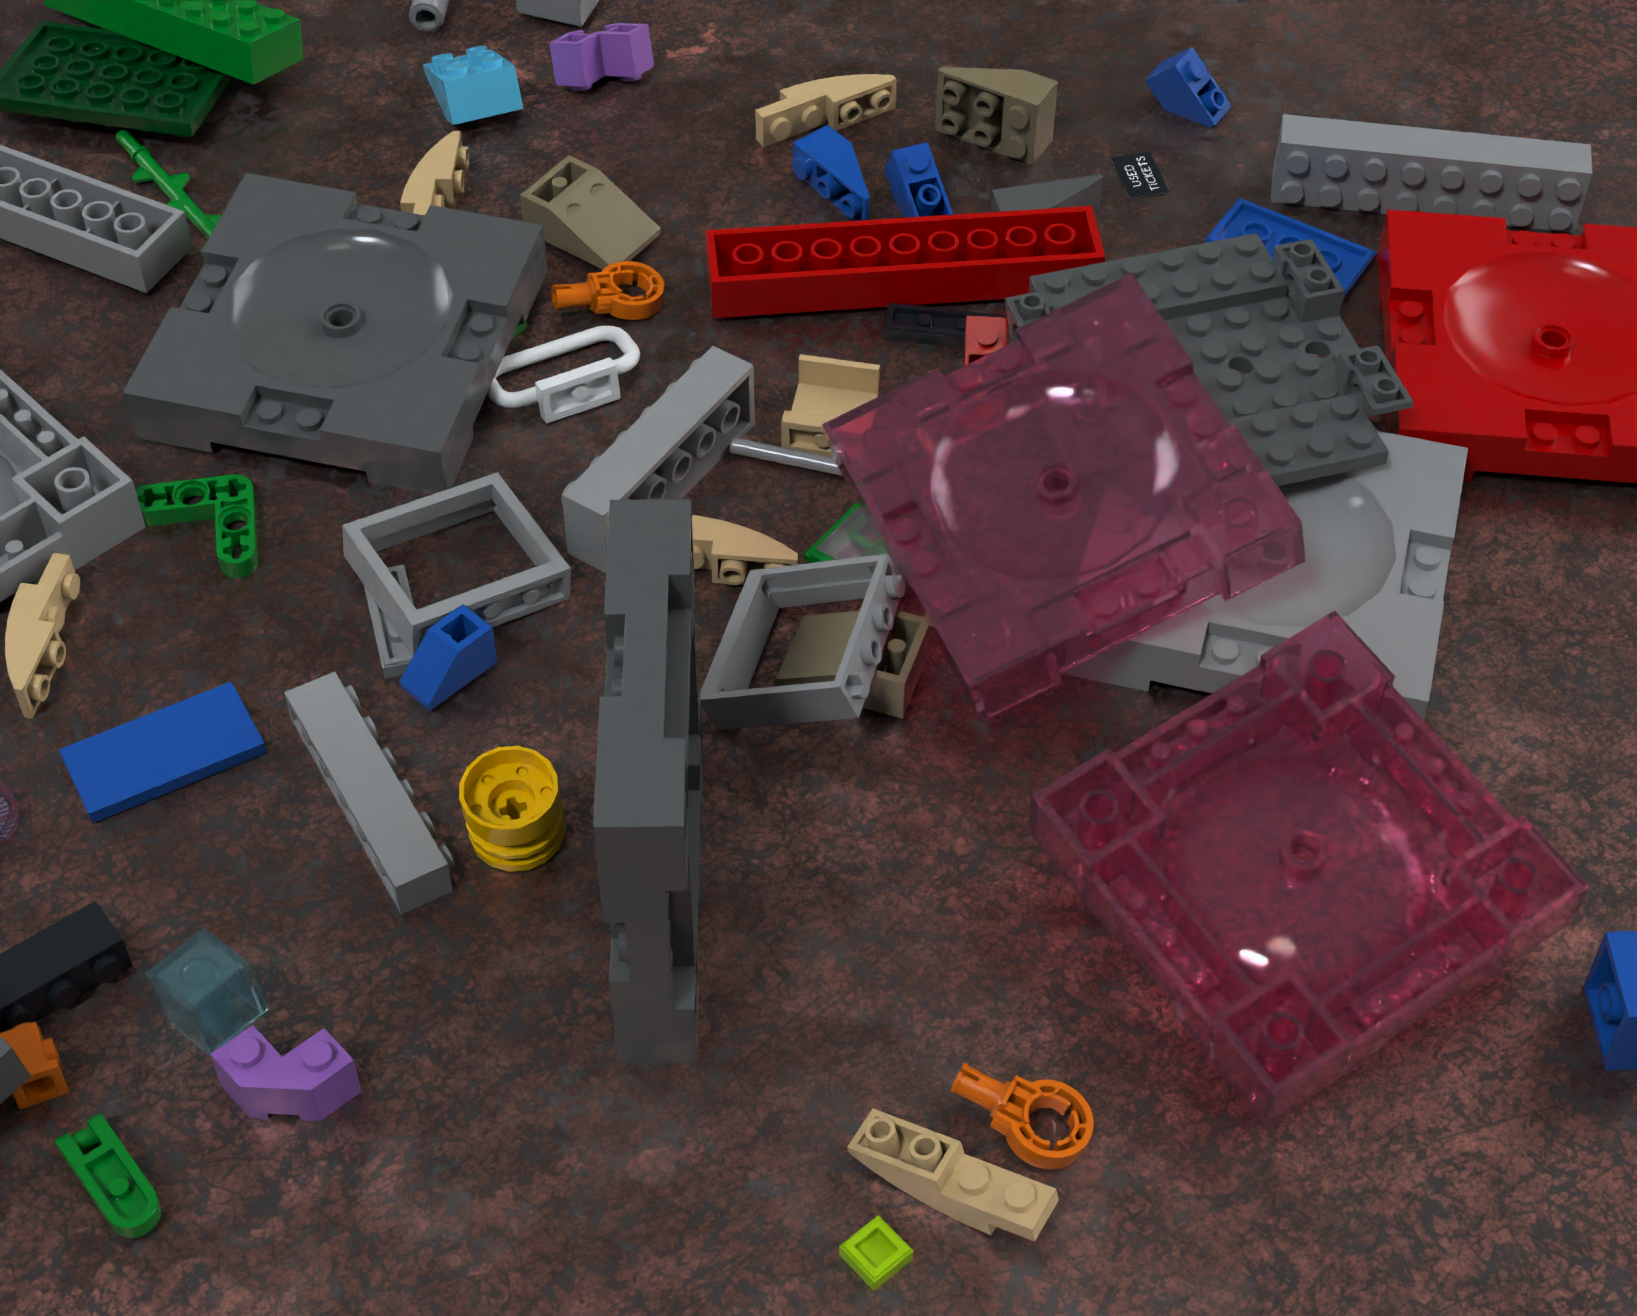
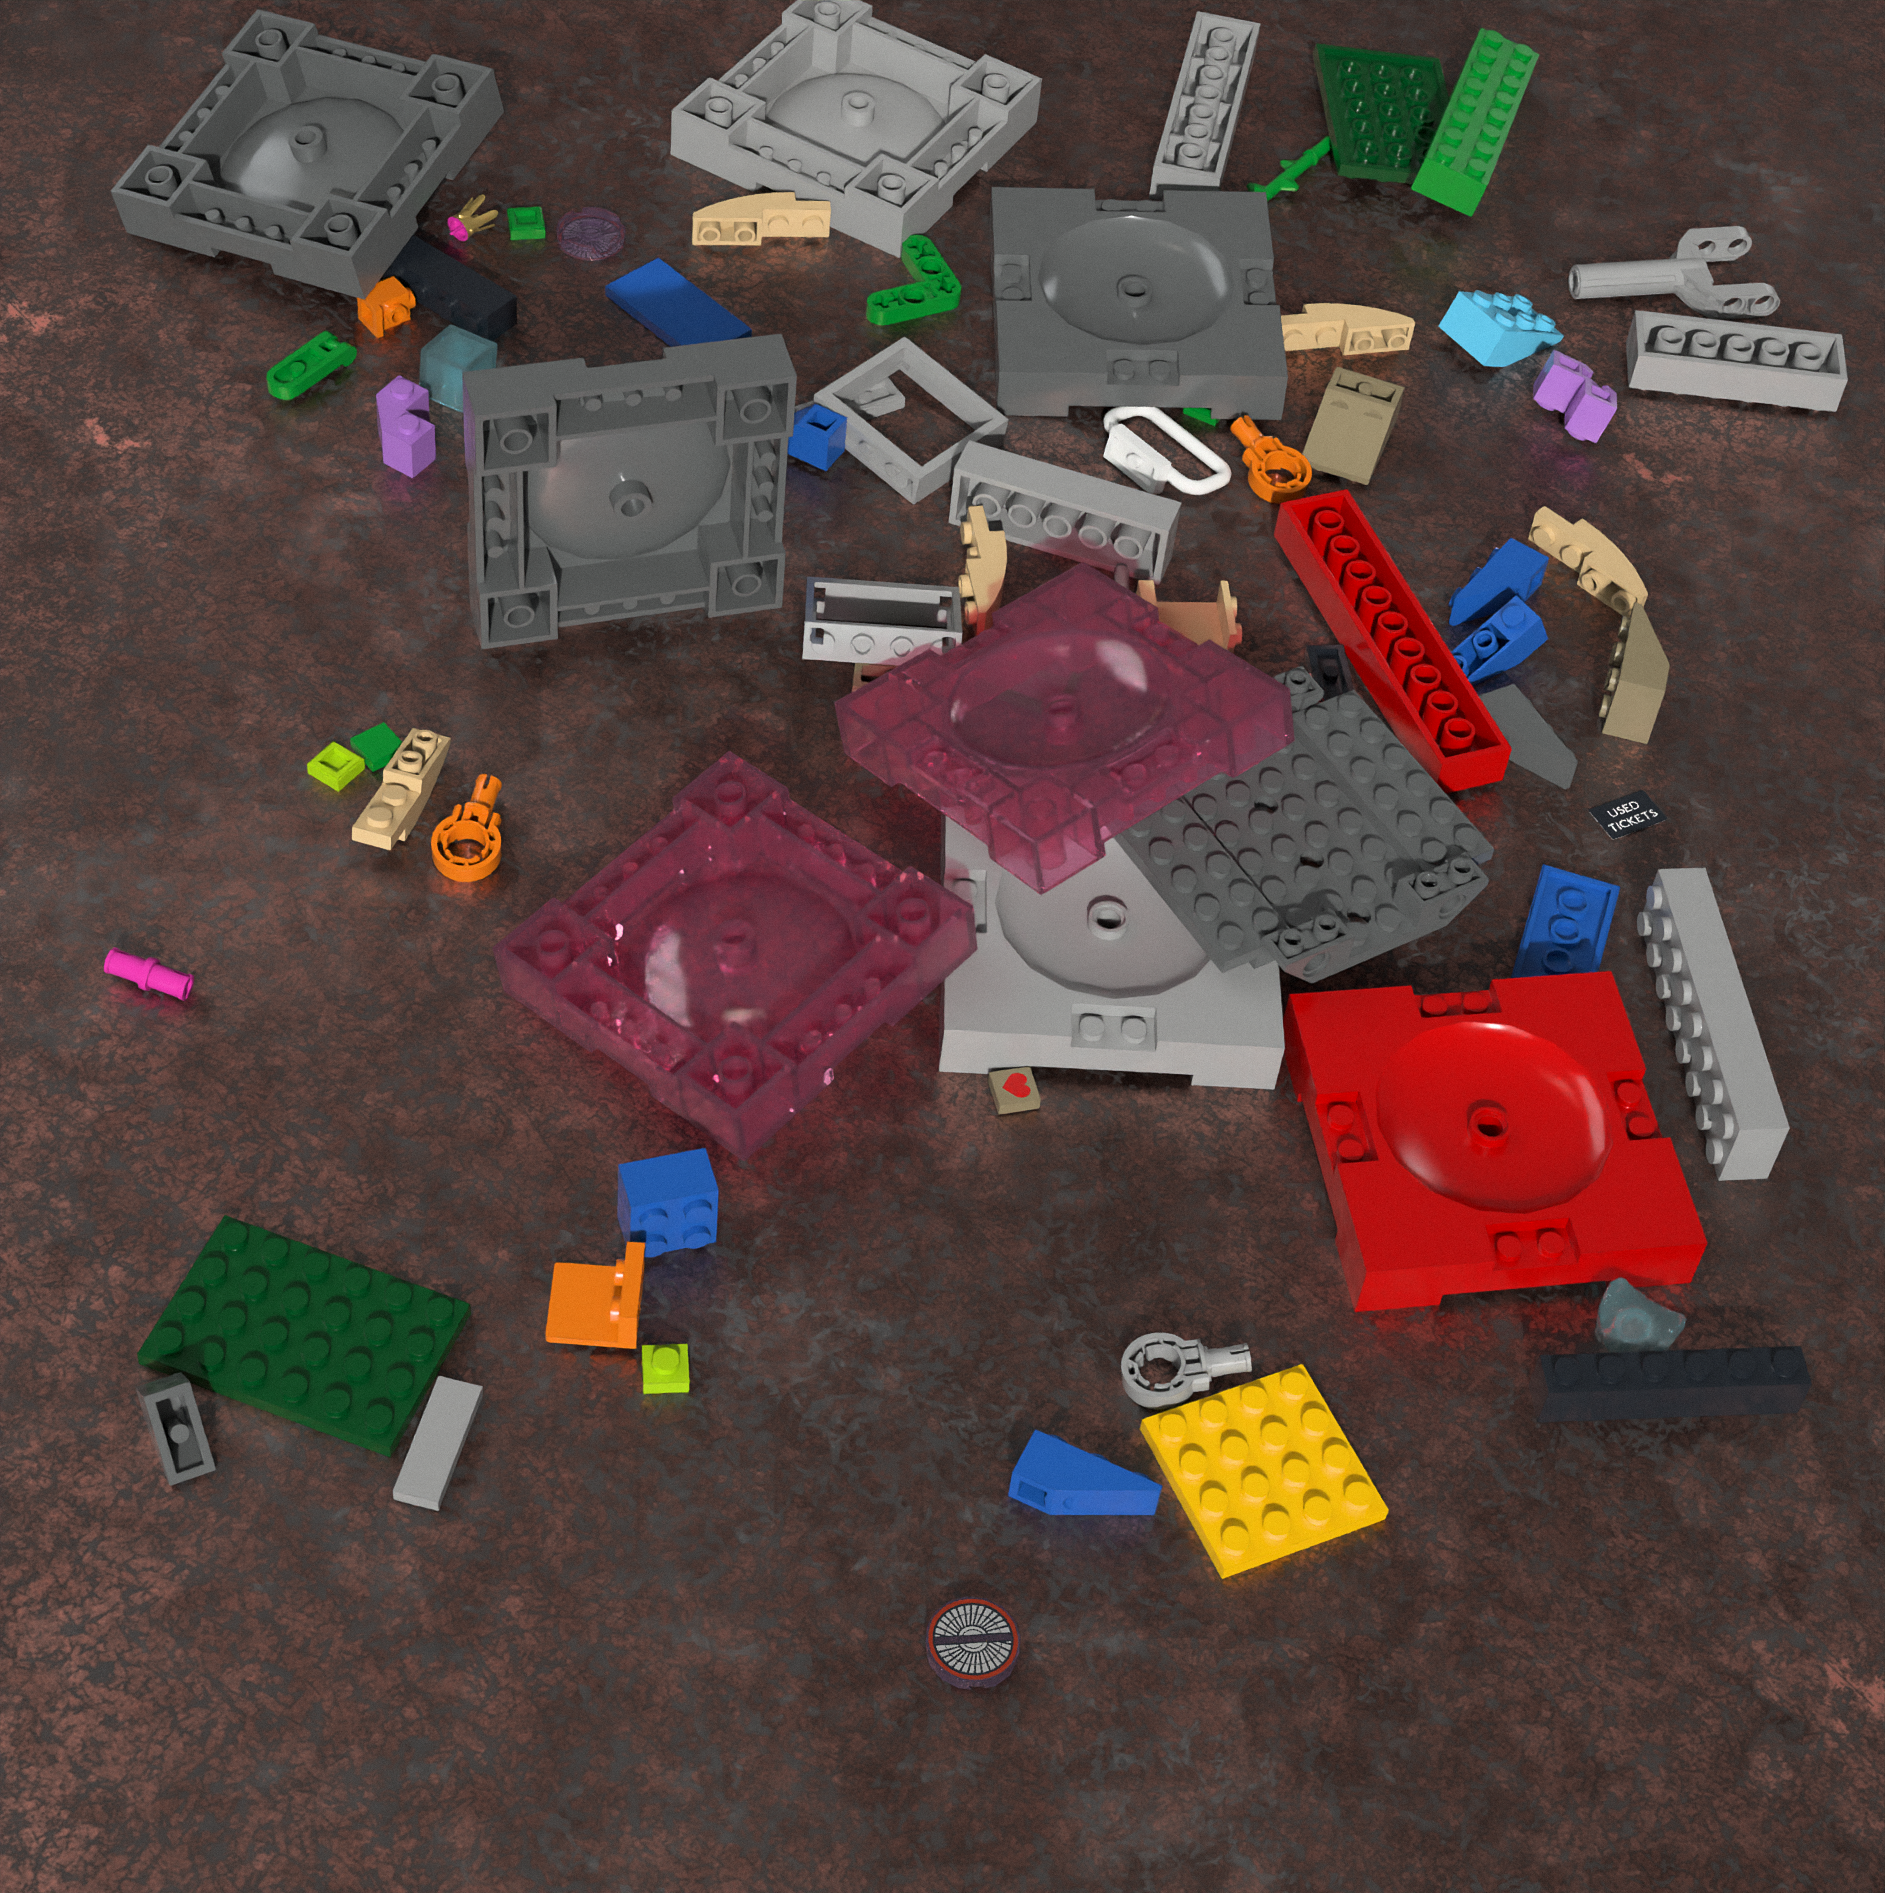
camera: 70 degrees right, 0 degrees up
blue slope [1144,47,1231,128] -> none
none -> green tile [350,722,403,772]
none -> dark tan tile [988,1066,1041,1115]

